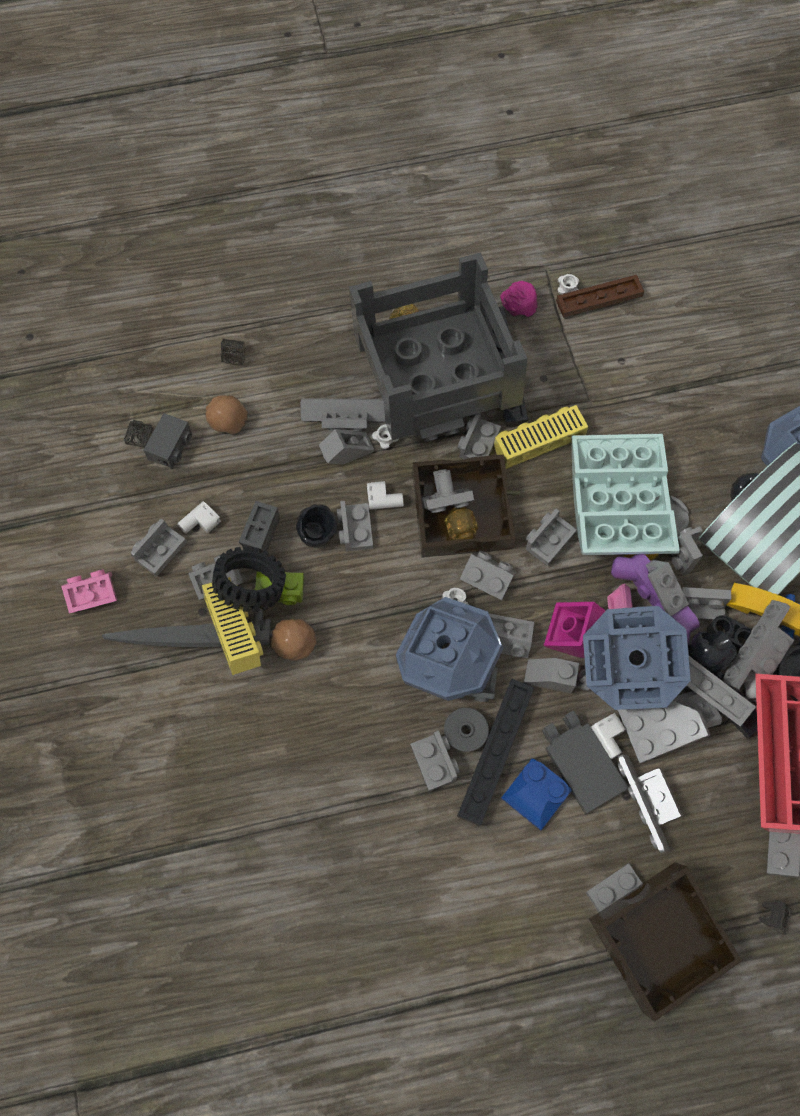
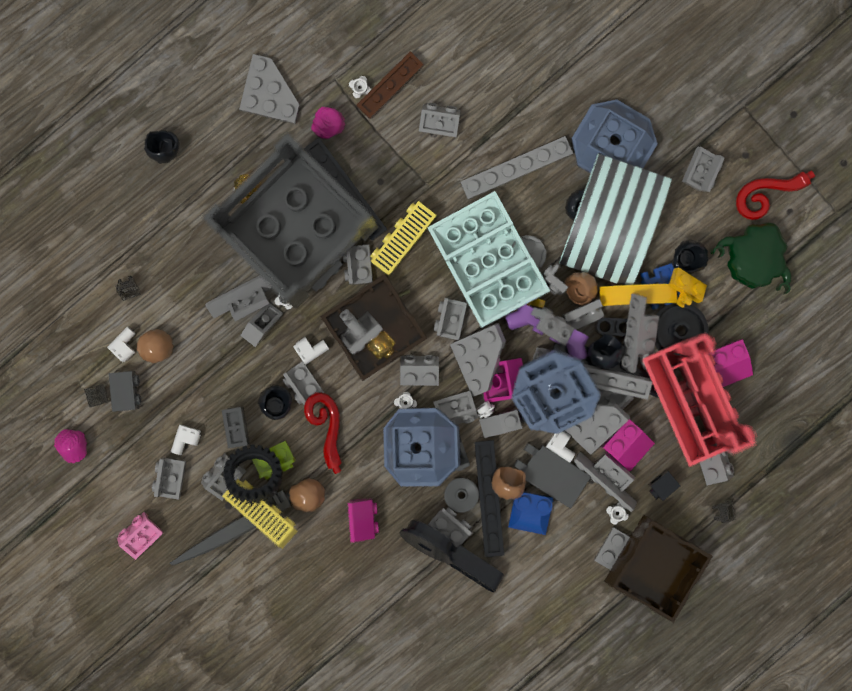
camera: 25 degrees left, 20 degrees up
bright pink tile [607,583,632,609] -> none
none -> dark pink hair [54,429,87,463]
none -> white piece [107,326,135,362]
none -> black hair [144,130,180,164]
none -> light grey plate [239,54,300,124]
none -> red plant [304,392,342,474]
none -> dark pink slope [348,498,379,542]
none -> black beam [399,520,504,593]
none -> light grey bracket [419,103,461,137]
none -> light grey plate [450,324,506,397]
none -> light grey plate [460,136,573,200]
none -> white plate [476,401,495,418]
none -> medium nougat hair [492,467,526,500]
none -> medium nougat hair [564,272,598,306]
none -> dark pink slope [600,419,655,472]
none -> white plate [606,503,628,524]
none -> black brick [648,470,680,501]

